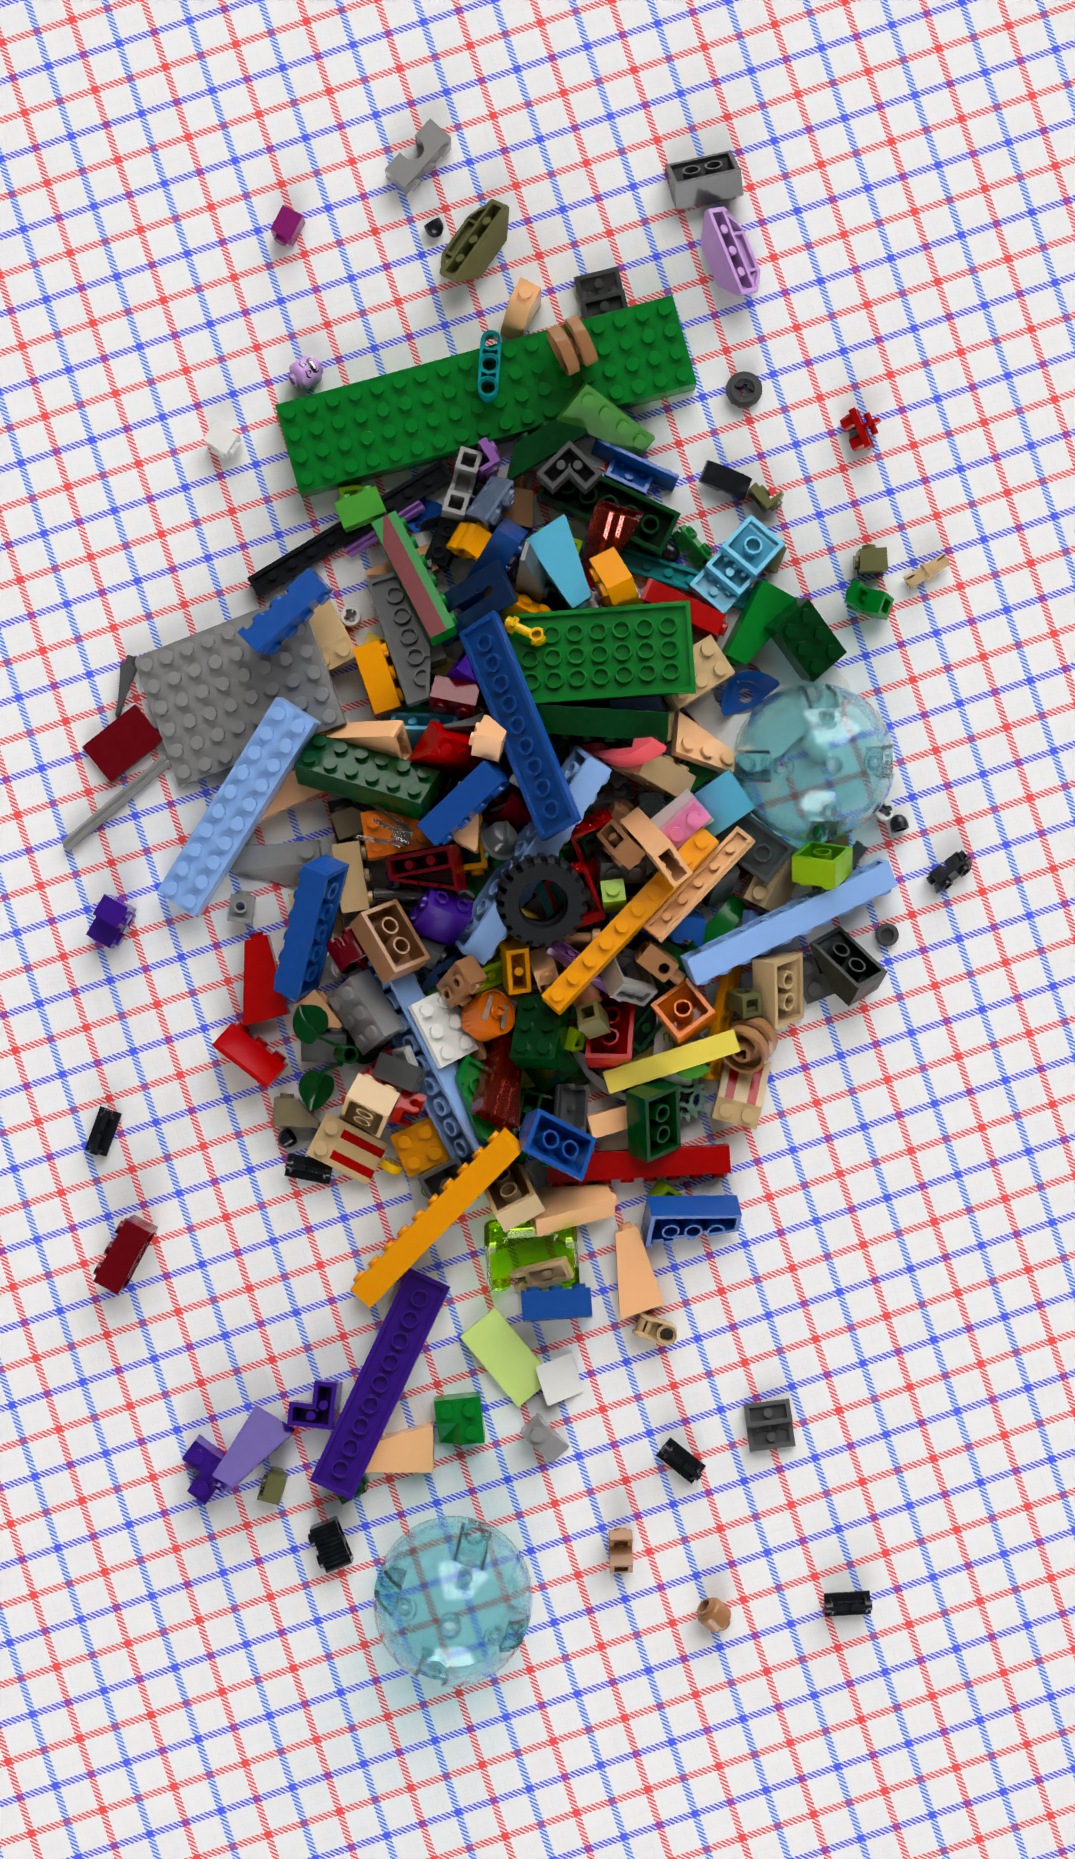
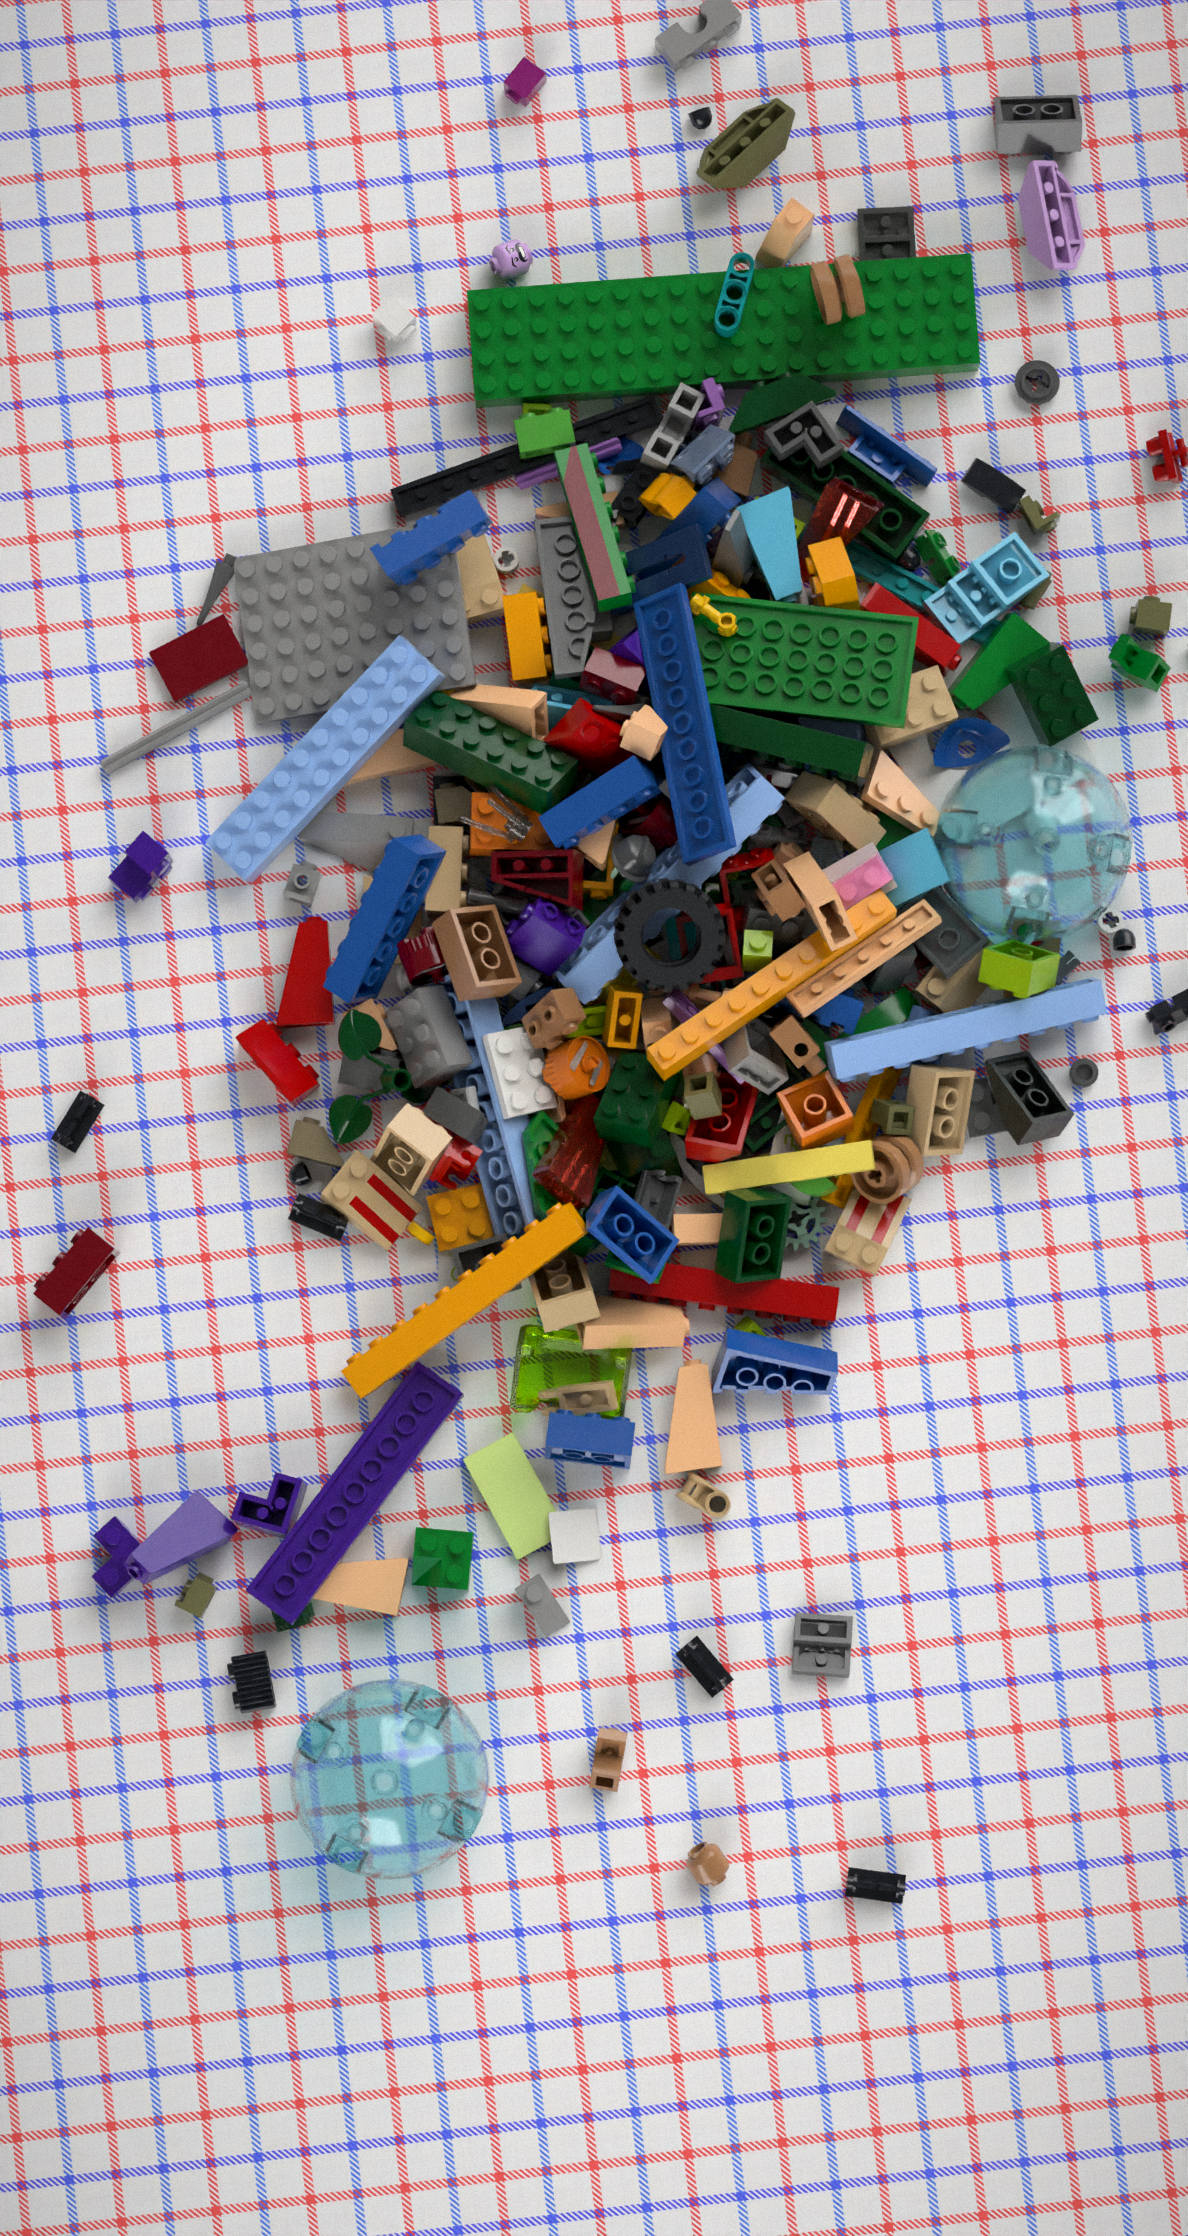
camera: 15 degrees right, 5 degrees down
bright green wing [556,382,655,456] -> none
coral slope [583,737,667,767] -> none

